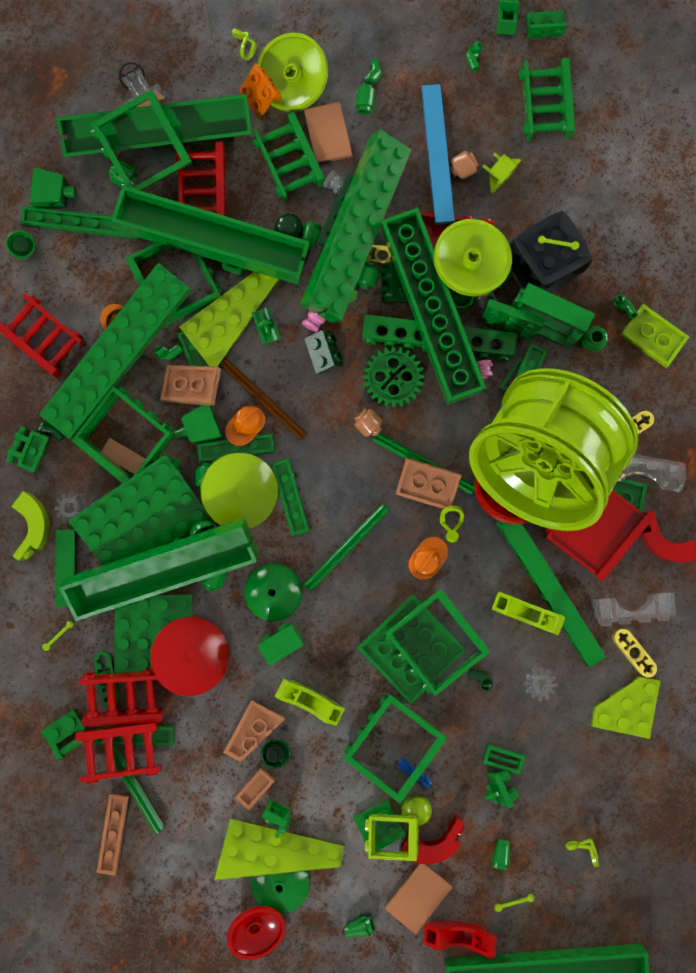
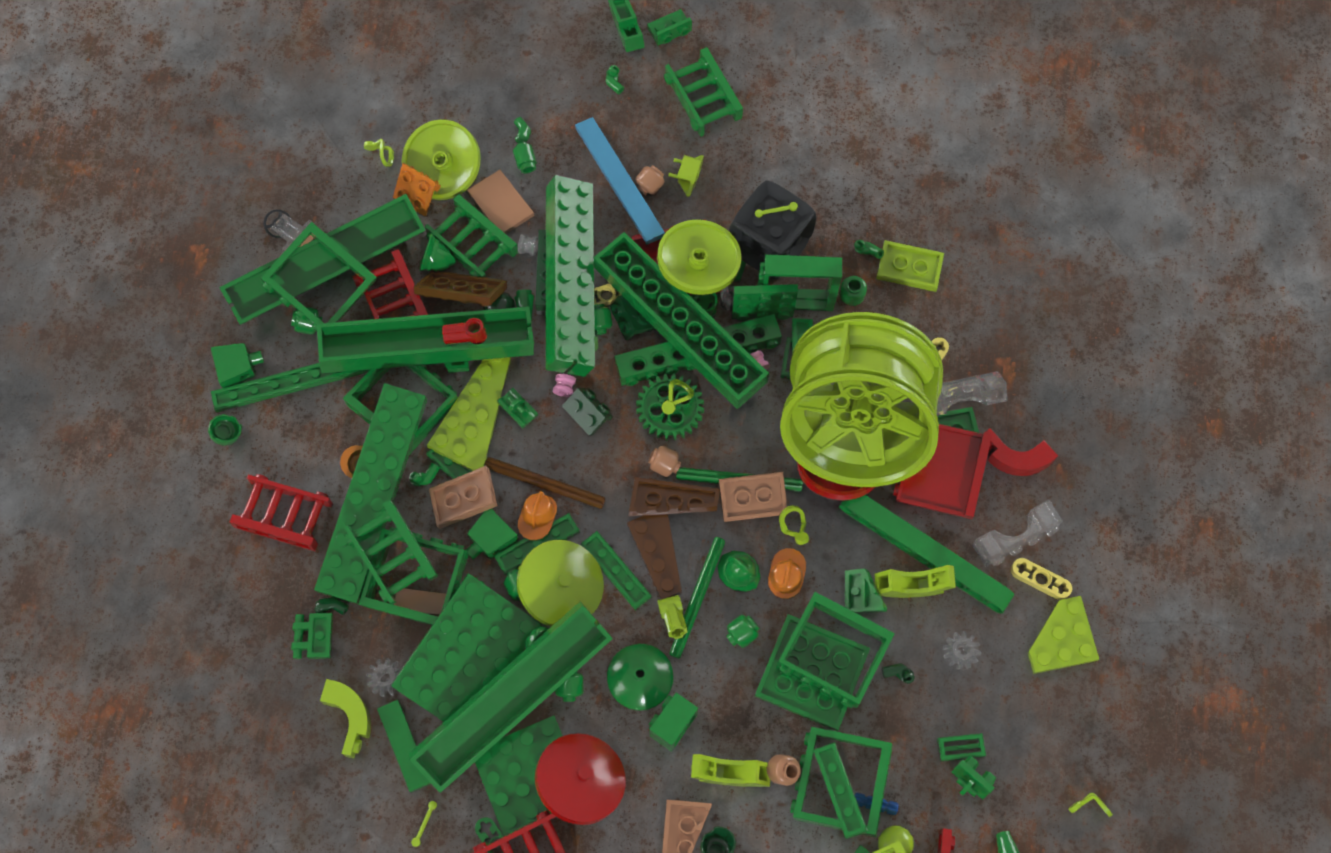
camera: 30 degrees left, 15 degrees down
none -> green fence [344,499,438,604]
none -> reddish brown plate [414,271,507,306]
none -> green piece [419,233,456,271]
none -> red piece [442,318,487,344]
none -> reddish brown wing [627,514,682,599]
none -> reddish brown wing [629,477,720,516]
none -> lime piece [657,595,687,639]
none -> lime piece [662,379,694,414]
none -> green piece [717,550,760,592]
none -> green head [726,615,760,648]
none -> nougat head [767,754,801,786]
none -> green tile [813,742,868,839]
none -> green wing [845,569,887,614]

